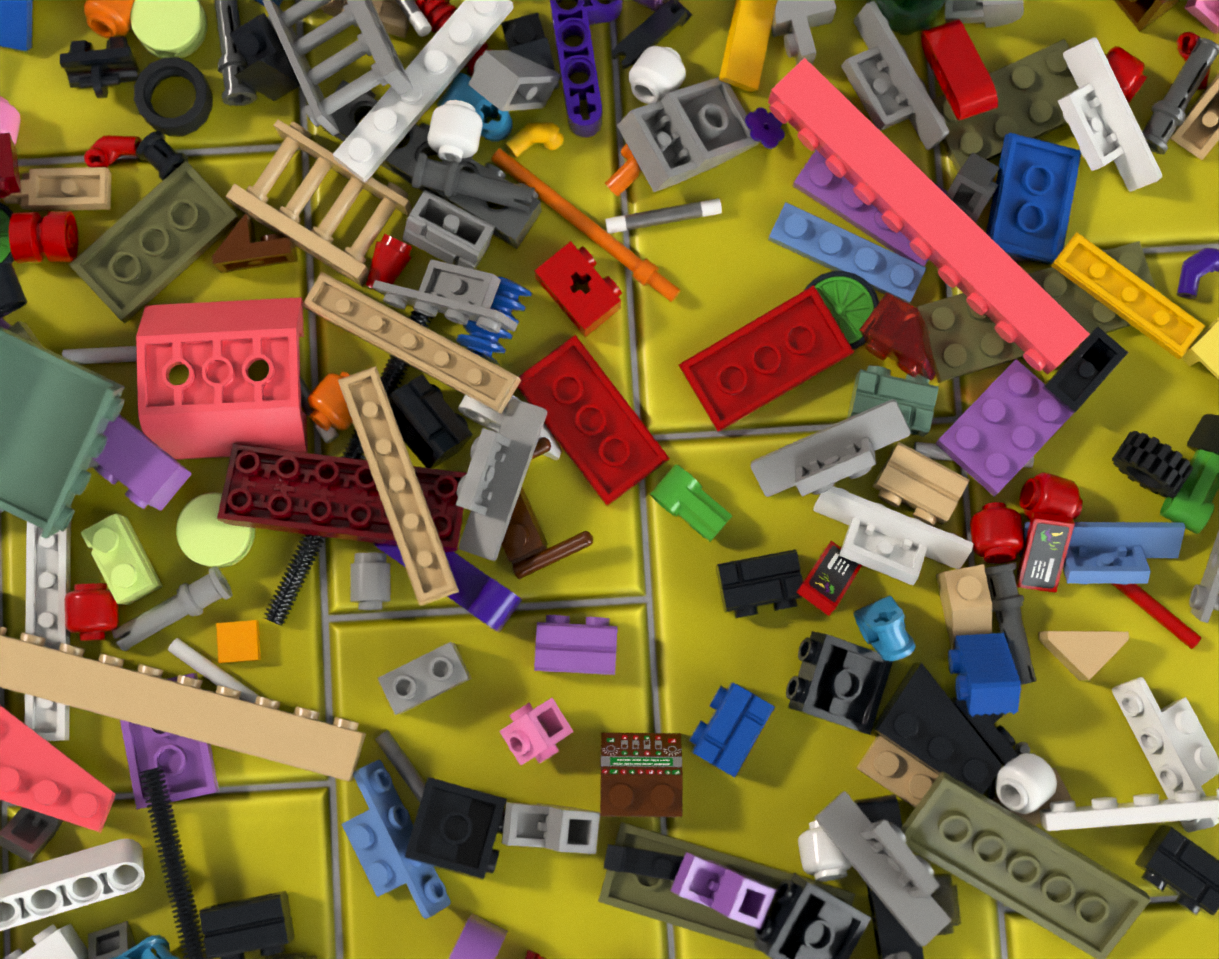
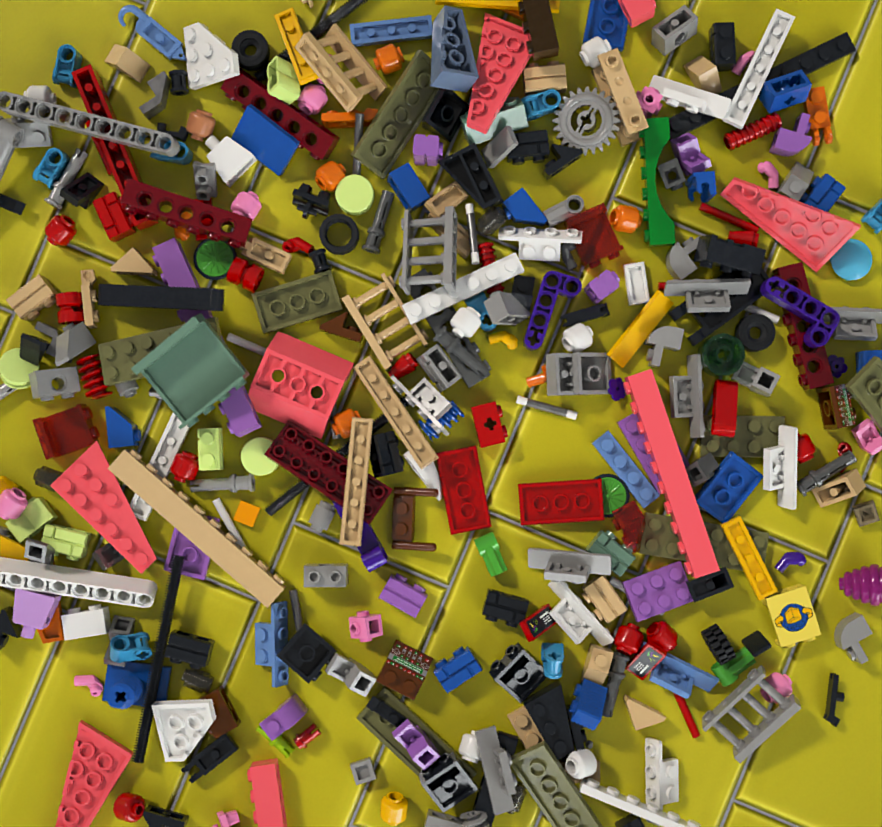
camera: 30 degrees right, 5 degrees up
black slope [230,13,300,101] -> none
light grey bracket [456,399,547,561] -> none
orange bar [491,148,681,302] -> none

